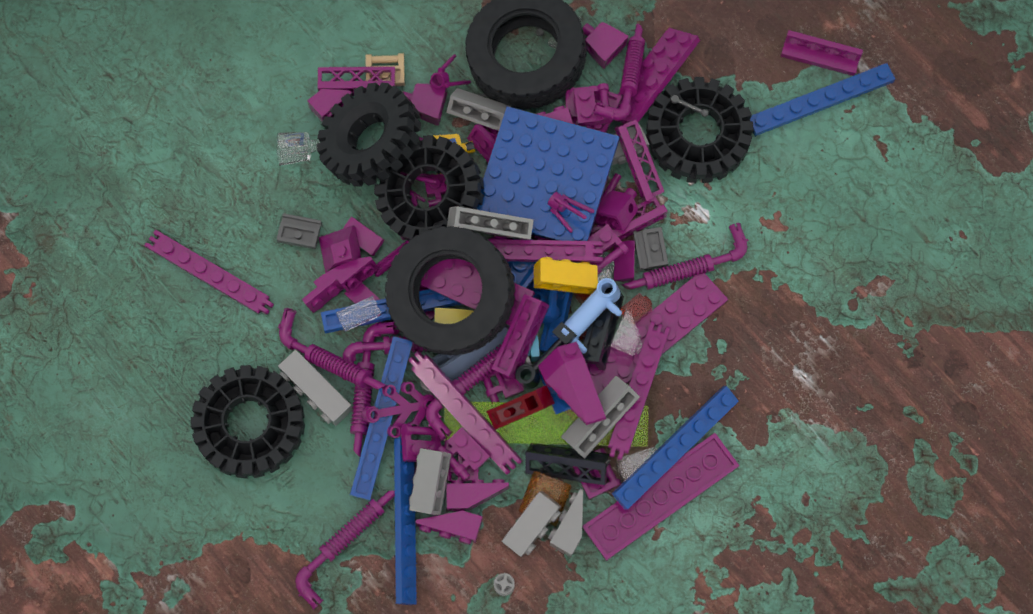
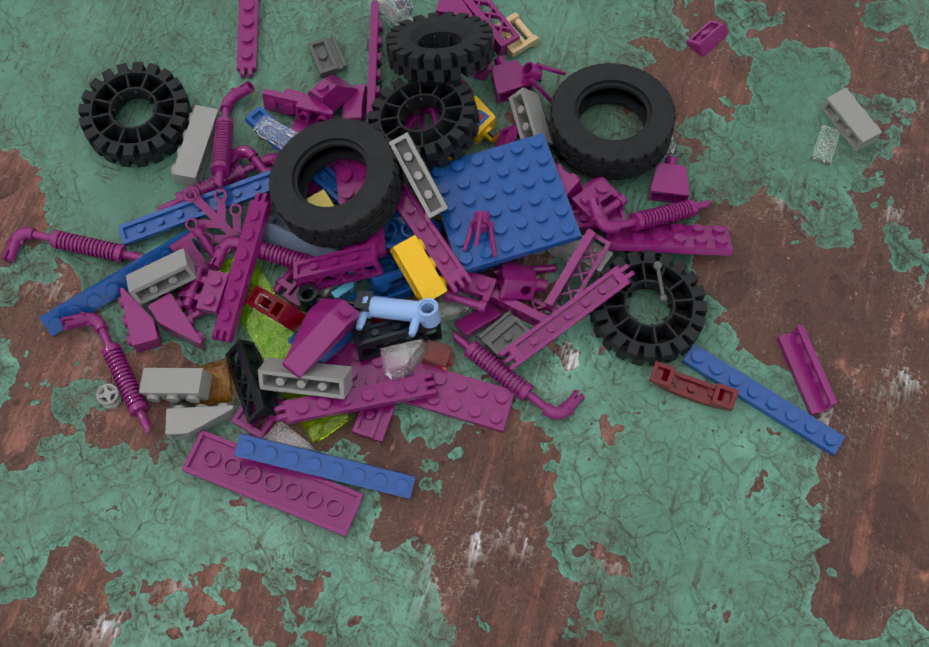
camera: 55 degrees right, 5 degrees down
none -> magenta piece [61,312,151,434]
none -> magenta plate [352,404,397,443]
none -> magenta hinge [367,1,383,124]
none -> magenta hinge [498,264,635,371]
none -> dark red slope [649,361,739,411]

